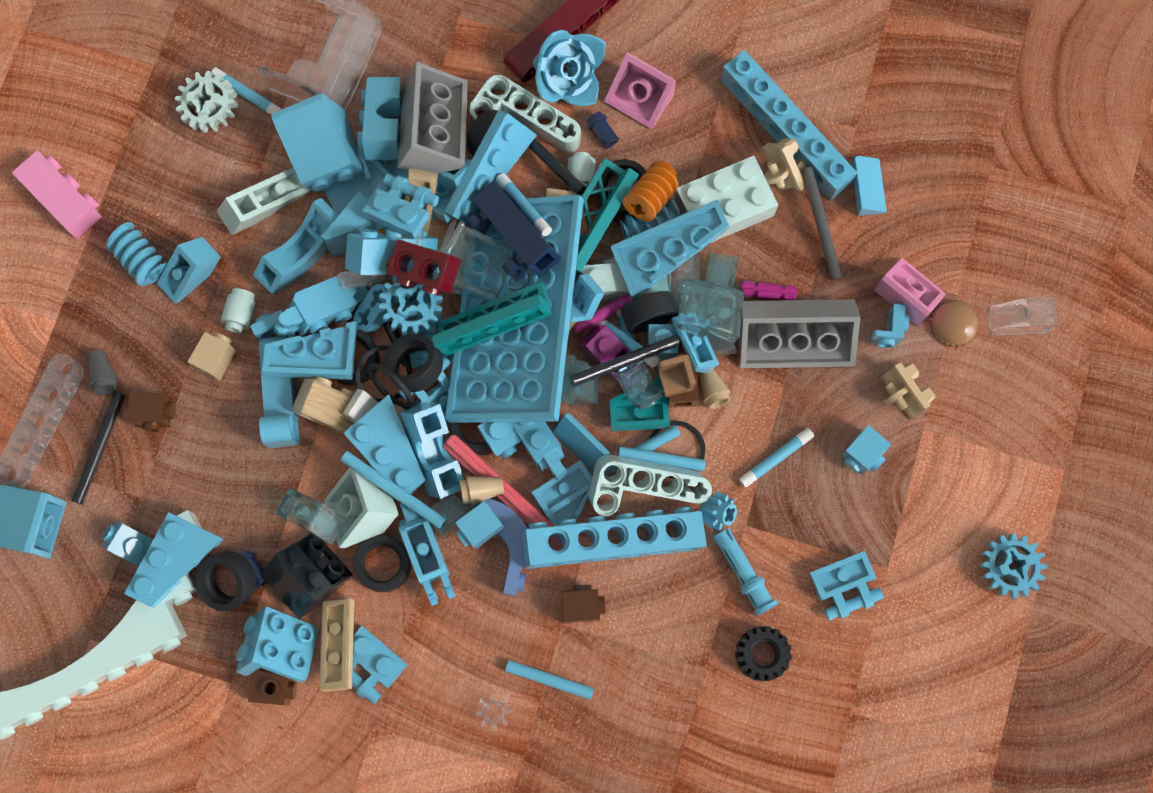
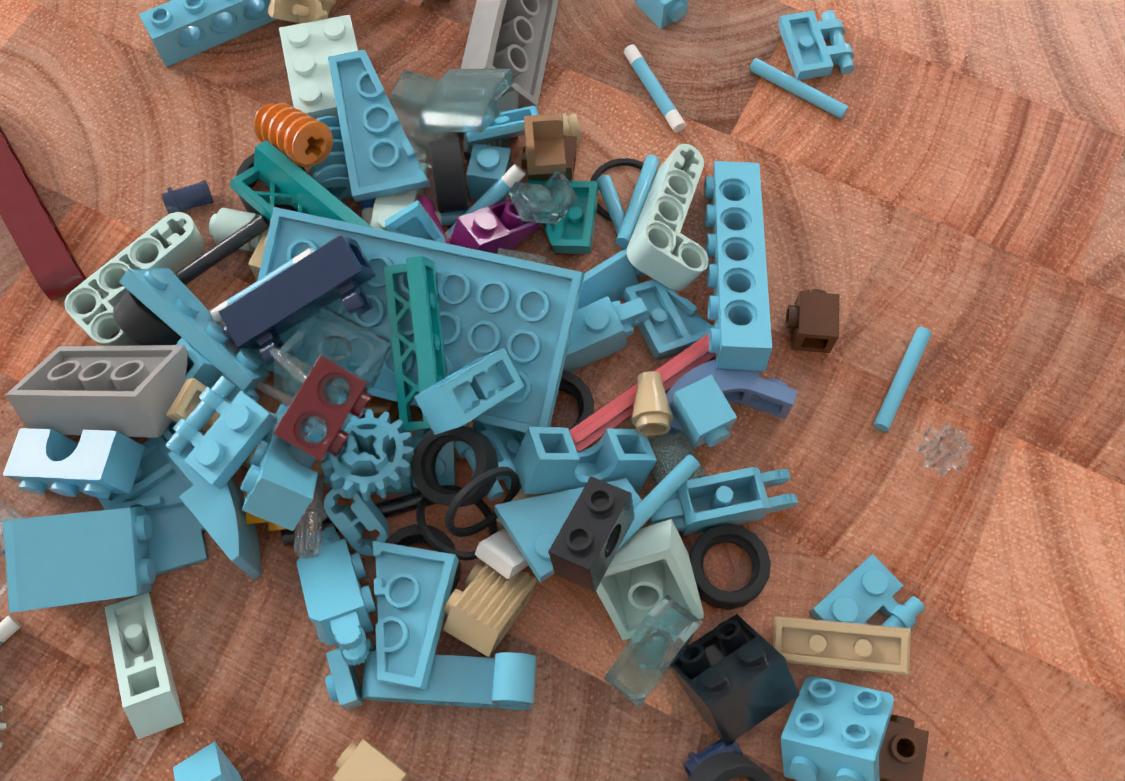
camera: 80 degrees left, 10 degrees down
light aqua brick [221,288,256,333] -> none
medium azure arch [253,198,338,294] -> none
medium azure bracket [477,422,521,460] -> none
medium azure brick [533,30,606,106] -> none
black bar [569,335,680,387] -> none
bright pink slope [604,52,676,129] -> none
medium azure gear [700,491,737,530] -> none
medium azure pin [713,528,779,617] -> none
black tyre [735,626,792,682] -> none
dark pink axle [740,280,797,301] -> none
none -> medium azure brick [414,348,524,435]
none -> black brick [548,476,635,592]
none -> medium azure bar [749,58,849,119]

